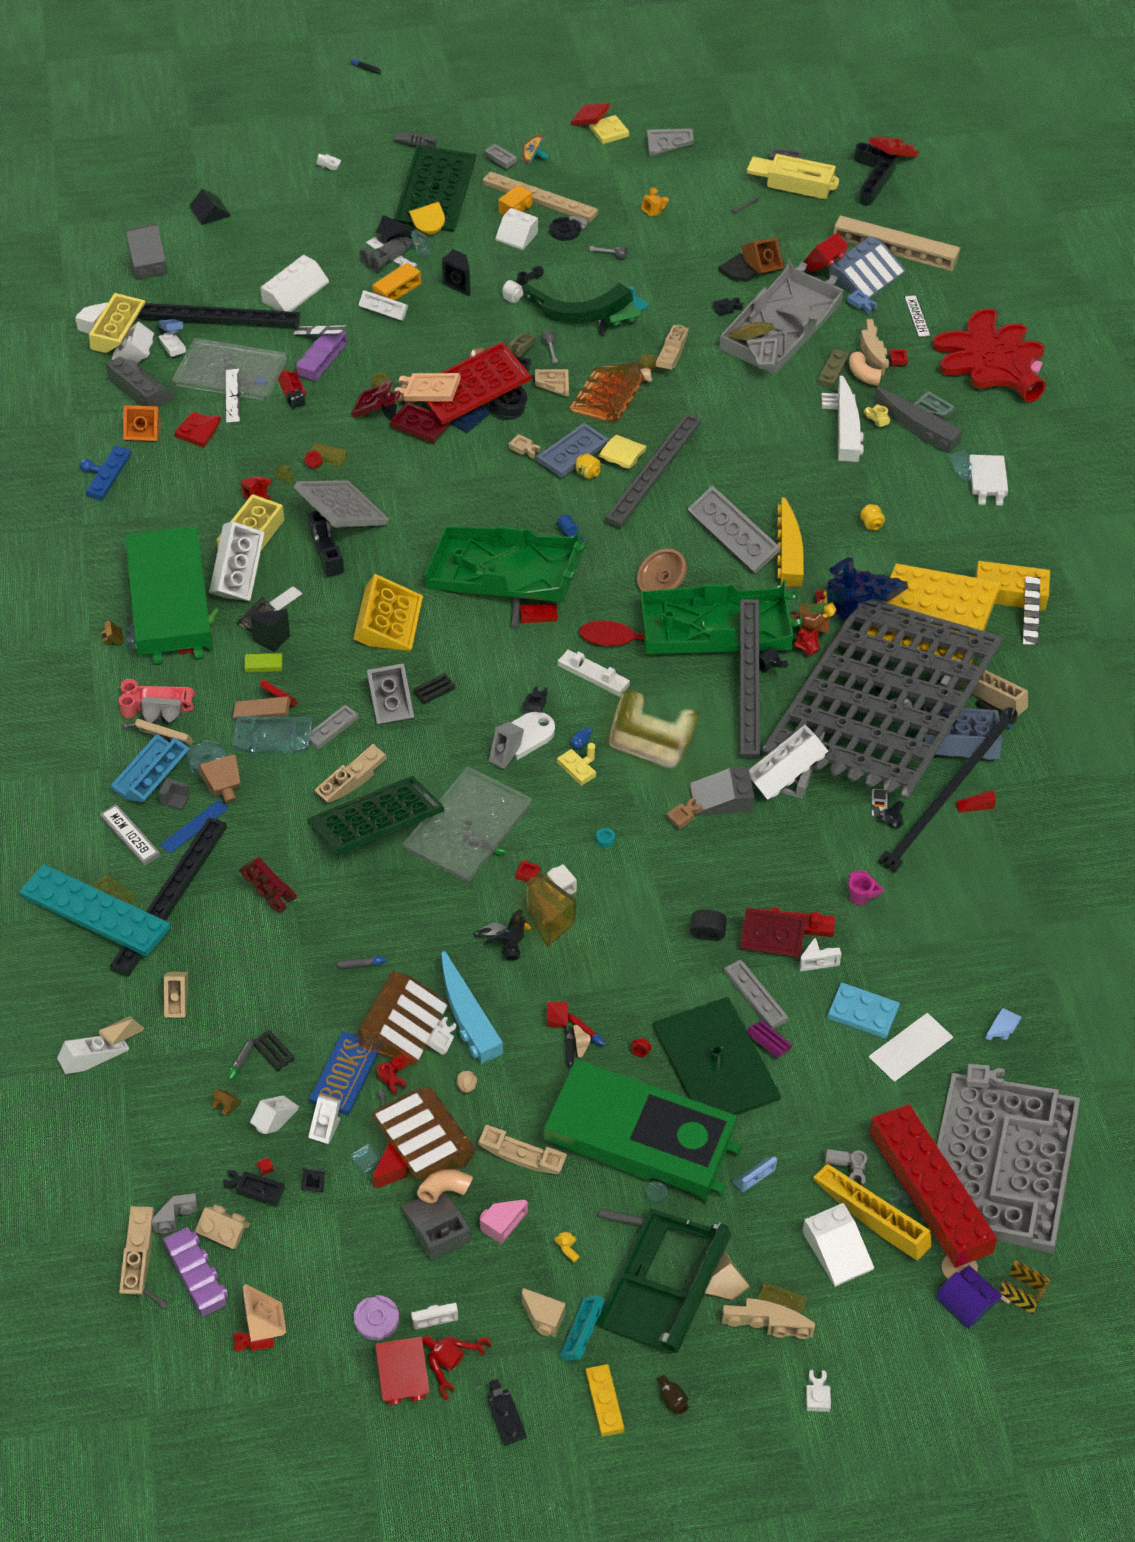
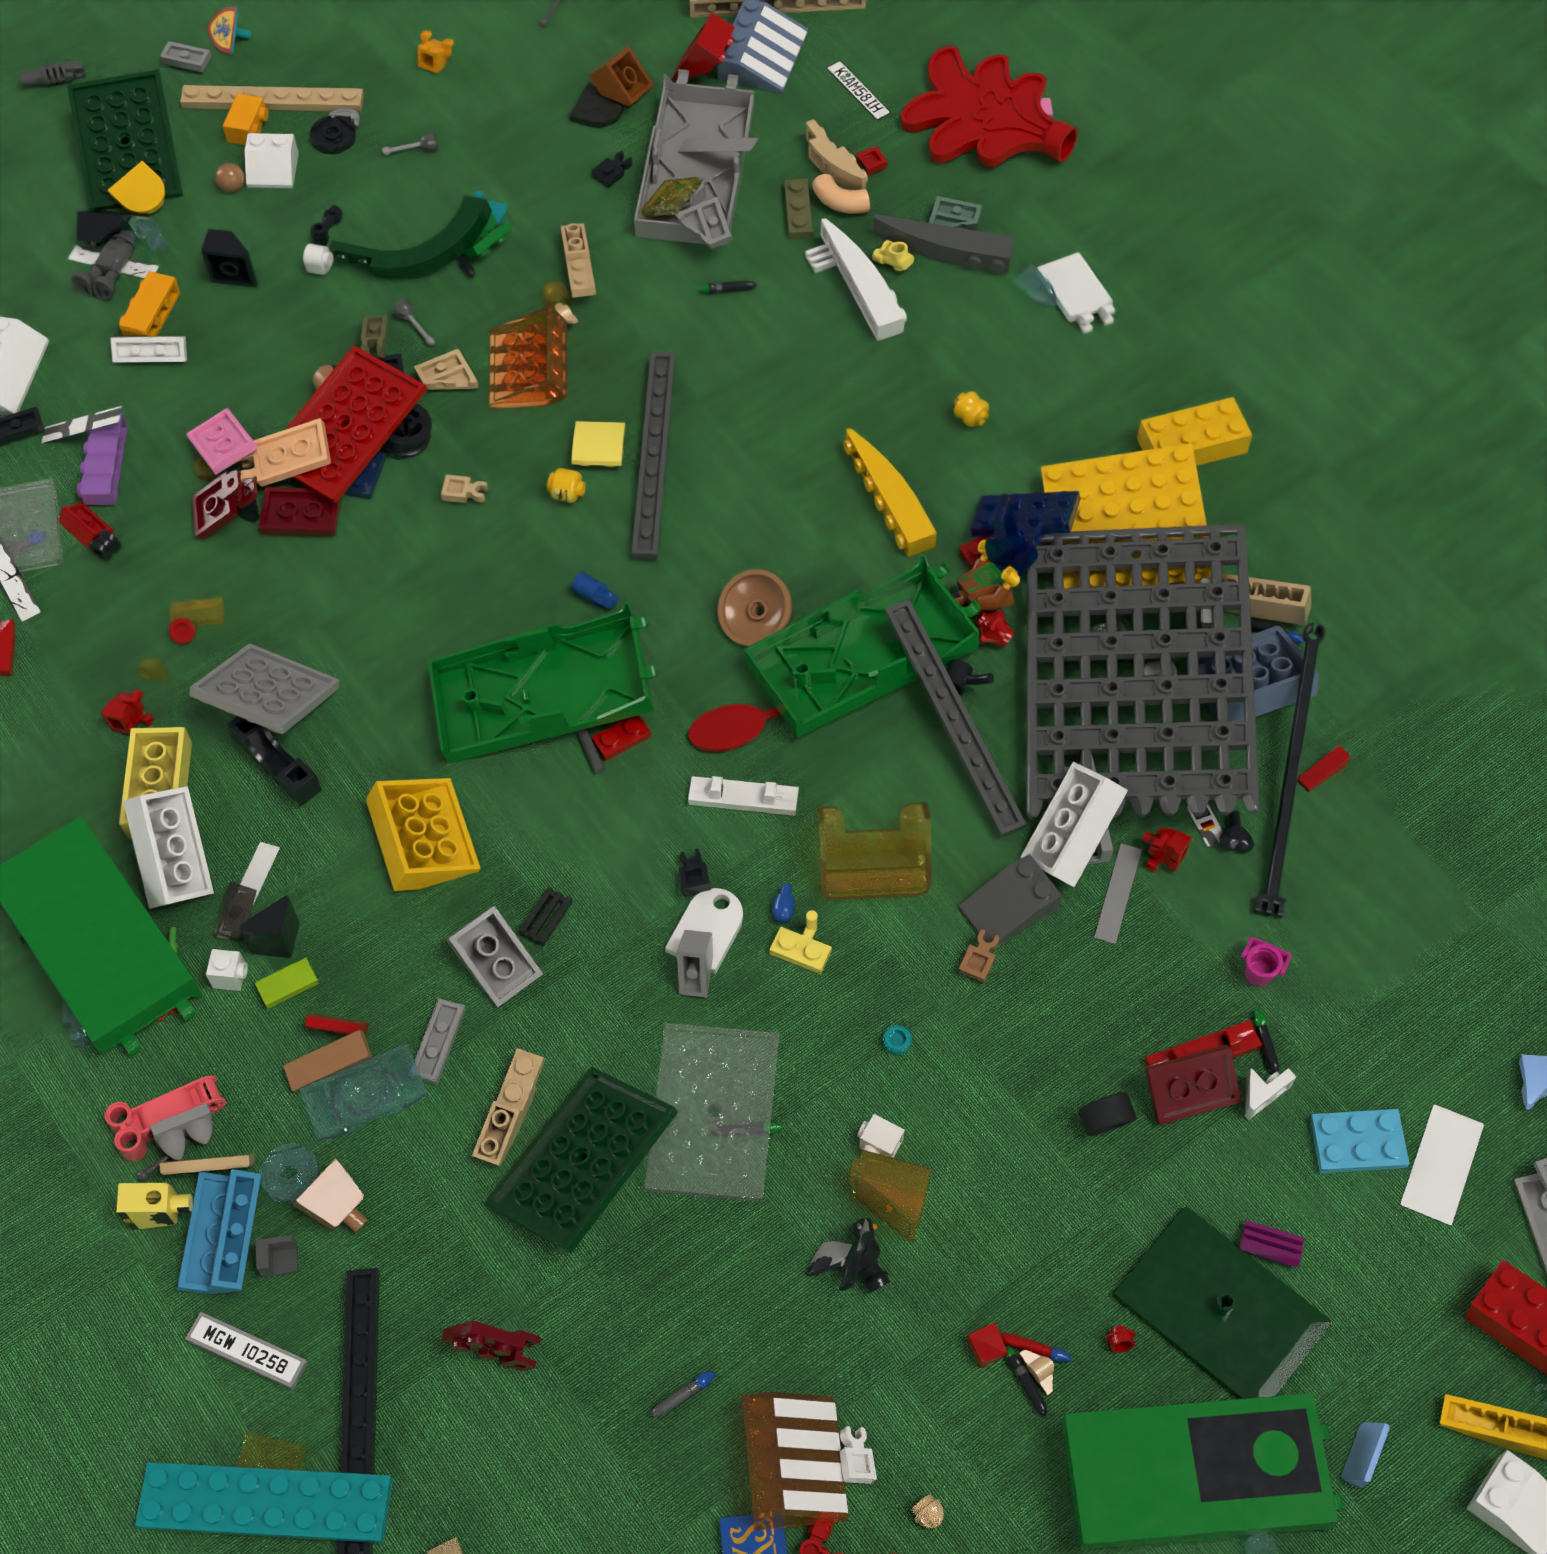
camera: 25 degrees left, 10 degrees up
pearl gold tile [101,620,124,646] -> none
blue sticker [160,800,229,853] -> none
medium azure slope [441,951,503,1064] -> none
red tile [515,860,541,885] -> none
sand blue plate [537,423,609,478] -> none
light grey plate [687,485,781,574] -> none
light grey tile [724,959,789,1029] -> none
light grey bar [825,1149,867,1186] -> none
medium blue plate [847,290,877,314] -> none
sticker [1023,576,1040,645] -> none
none -> light yellow torso [116,1183,193,1230]
none -> bright pink tile [186,408,258,475]
none -> white brick [206,949,248,991]
none -> medium nougat piece [215,163,244,193]
none -> black piece [698,281,757,294]
none -> light grey sticker [1094,844,1142,944]
none -> red piece [1142,827,1192,872]
none -> black piece [1254,1009,1279,1074]

